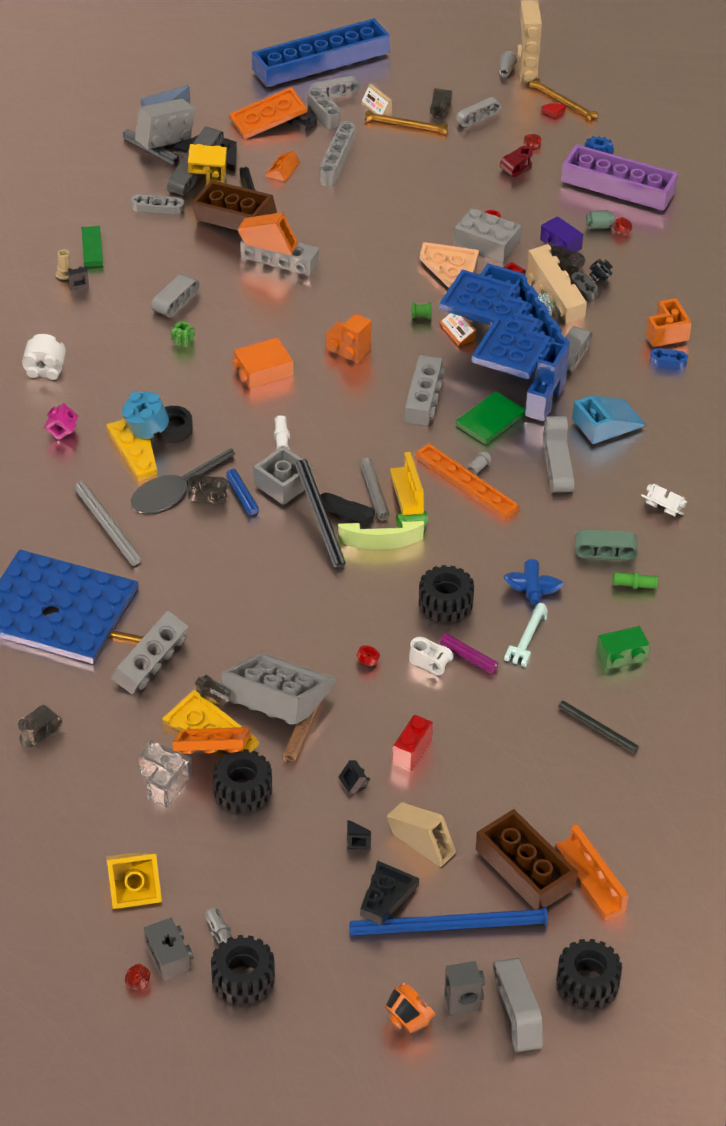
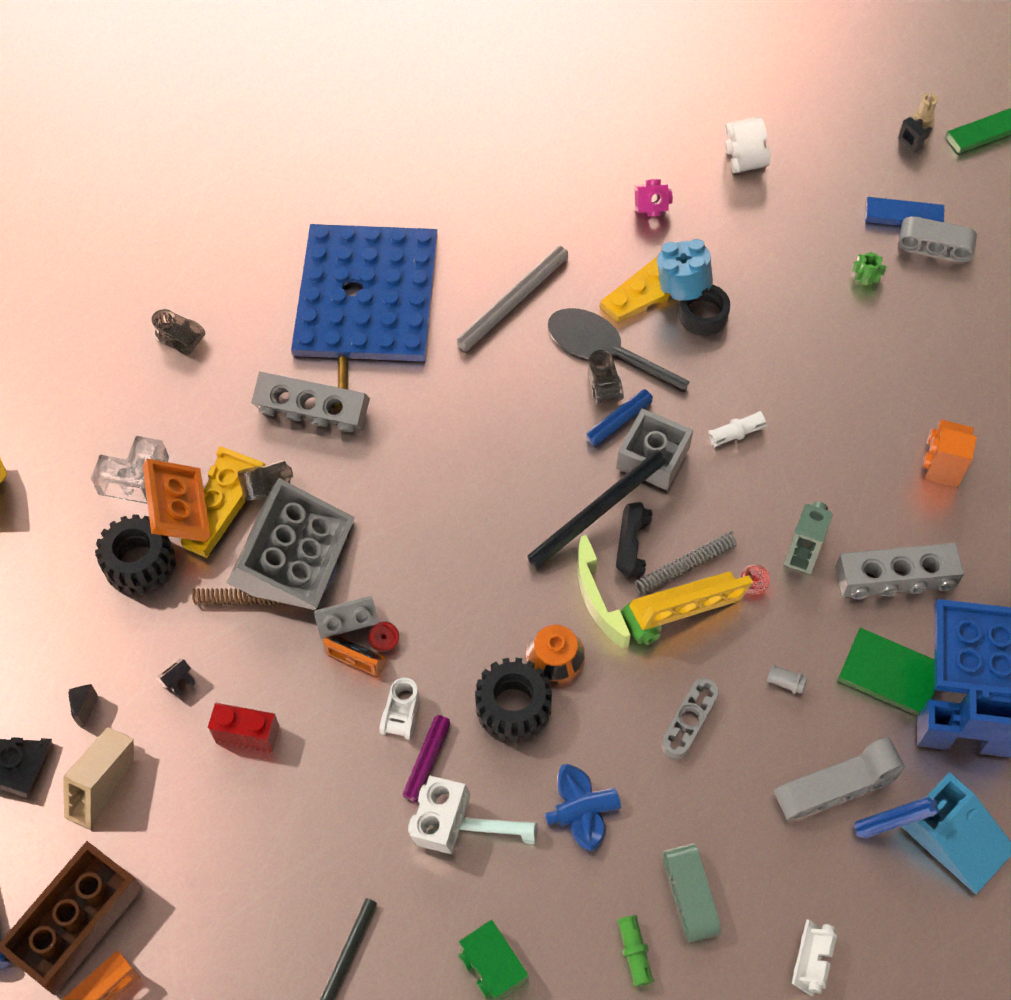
camera: 75 degrees right, 15 degrees up
orange brick [232,337,293,389] -> none
orange tile [415,443,520,521] -> none
none -> light grey bracket [314,596,379,639]
none -> orange slope [323,636,387,677]
none -> white brick [408,775,471,854]
none -> orange cone [526,625,585,683]
none -> light grey beam [662,678,719,759]
none -> clear red tile [740,564,770,594]
none -> sand green torso [783,502,833,575]
none -> blue axle [854,797,939,838]
none -> blue tile [865,197,944,226]

